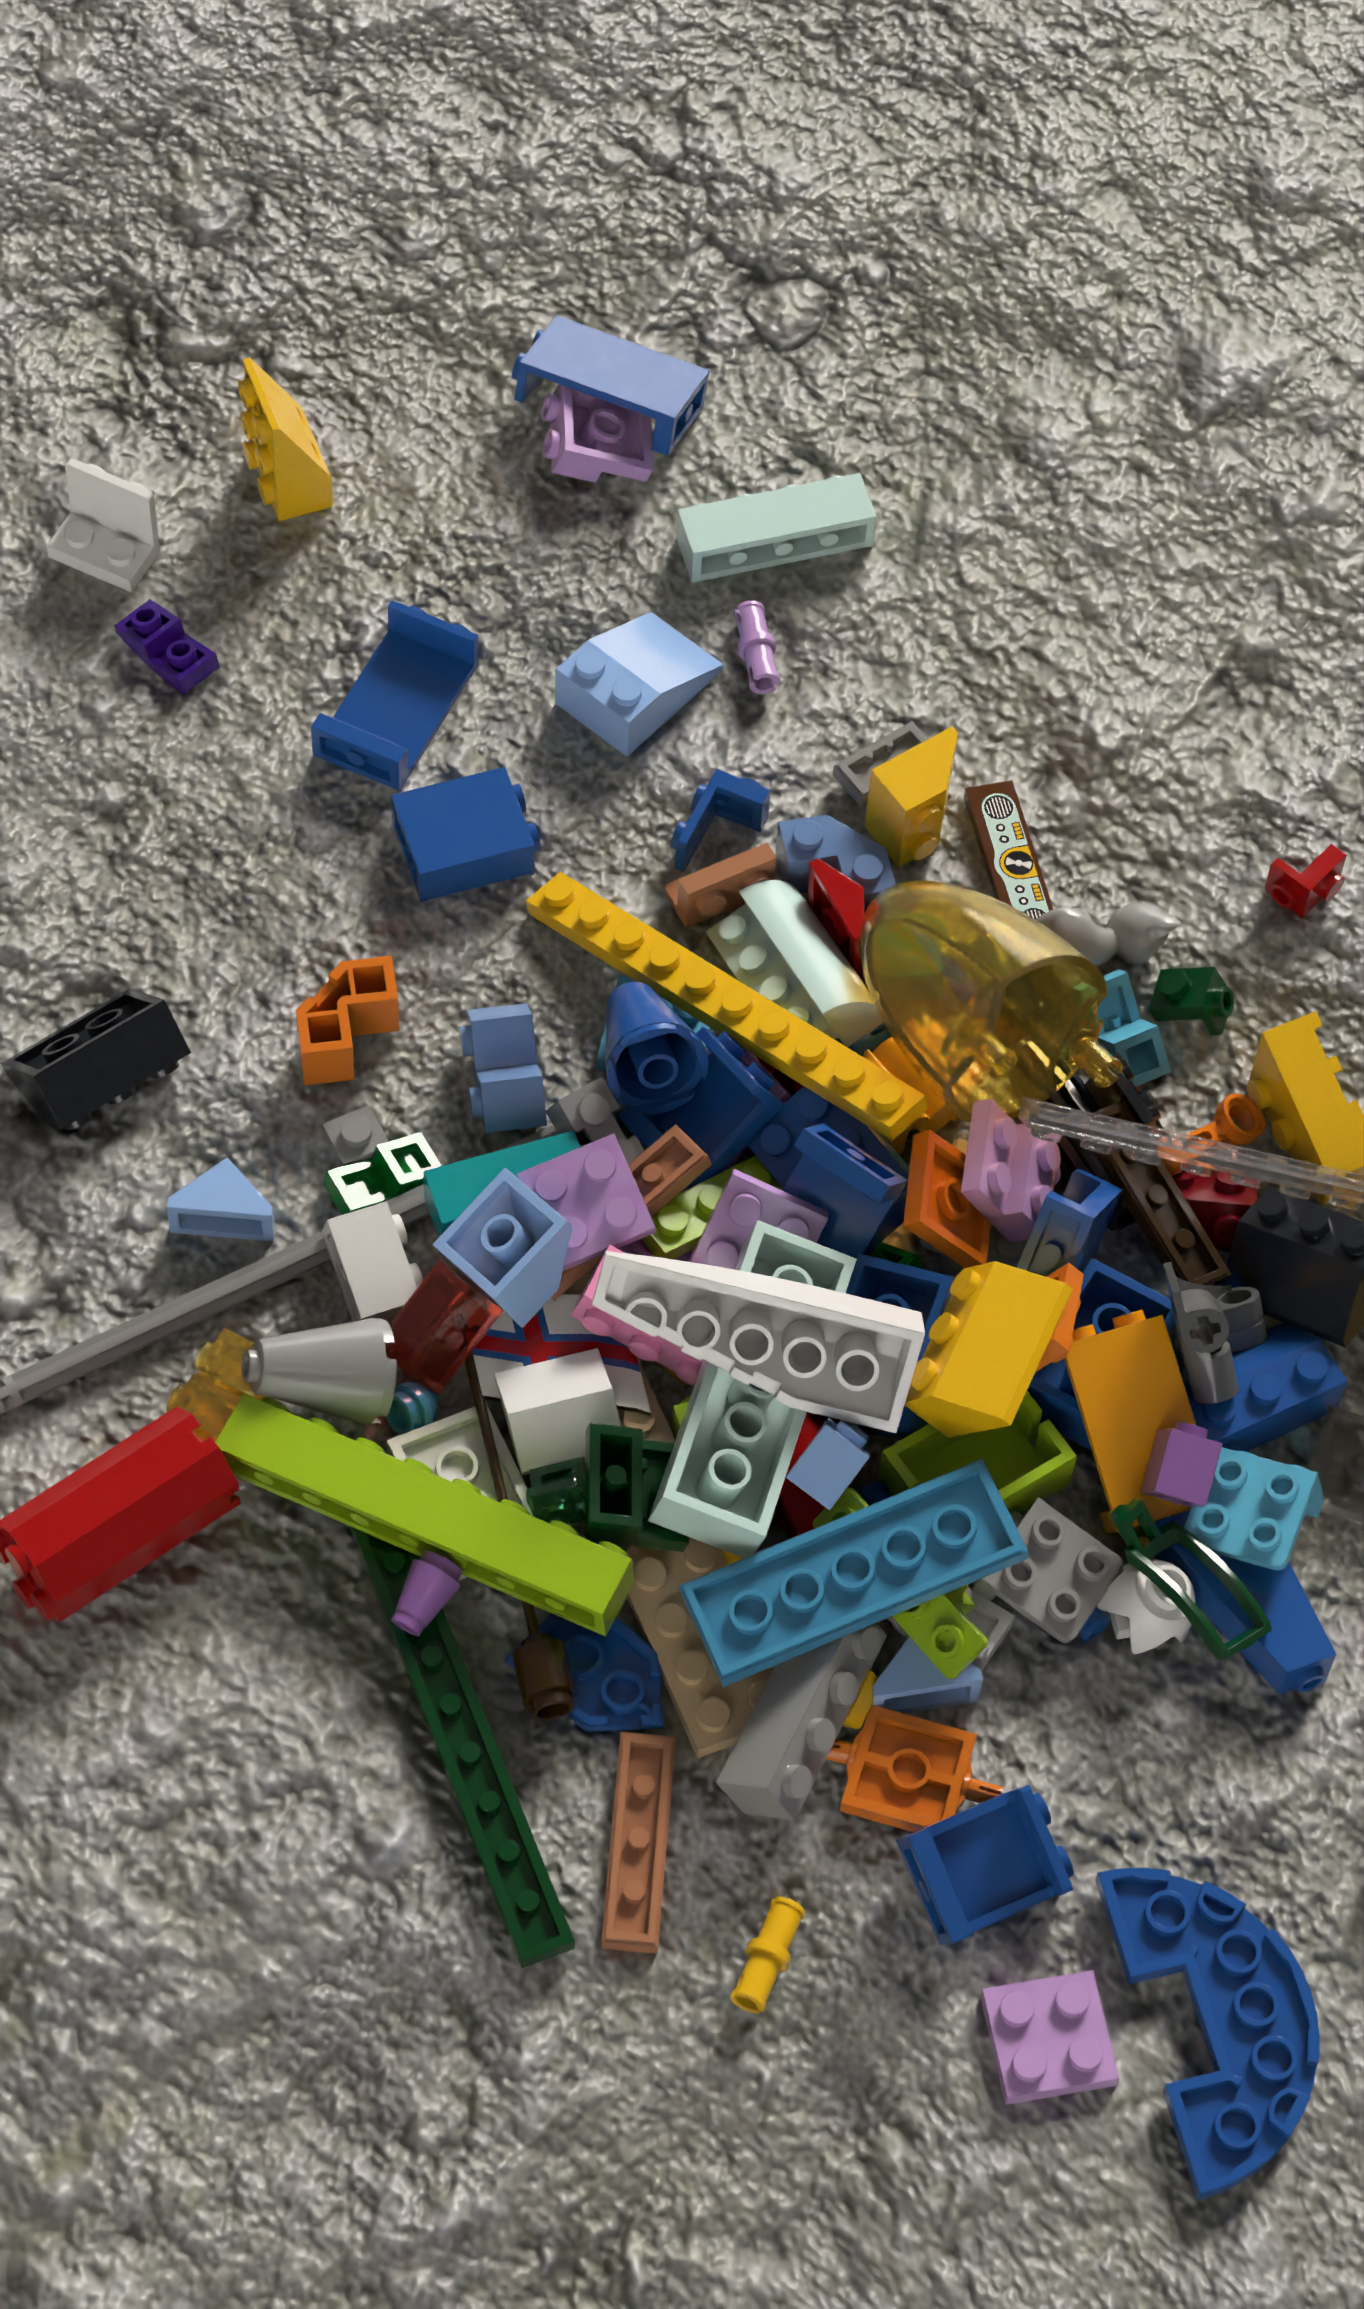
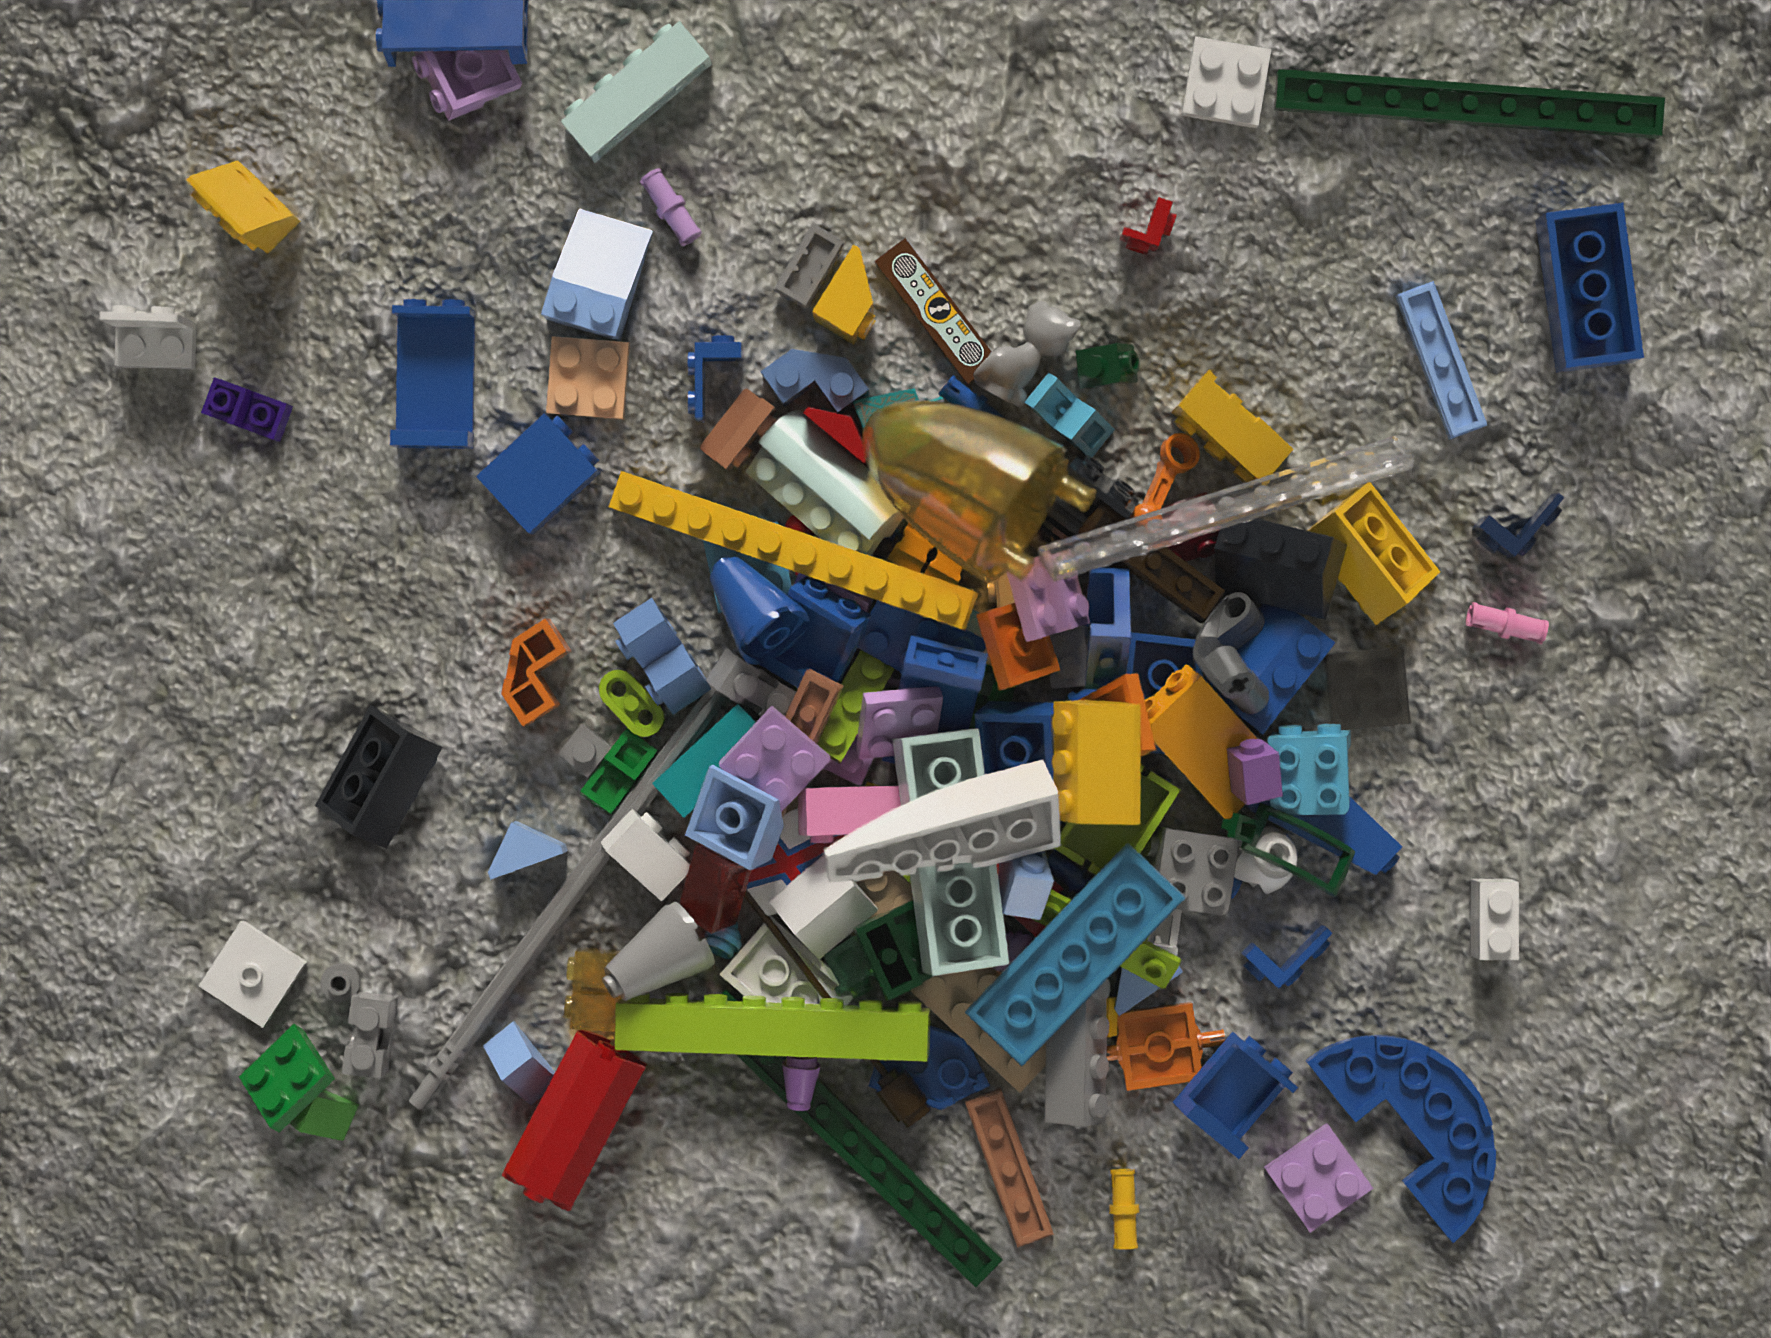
camera: 20 degrees left, 30 degrees up
none -> light blue slope [483,1021,555,1105]
none -> light nougat plate [546,336,630,420]
none -> lime plate [599,670,665,737]
none -> blue bracket [1241,925,1332,989]

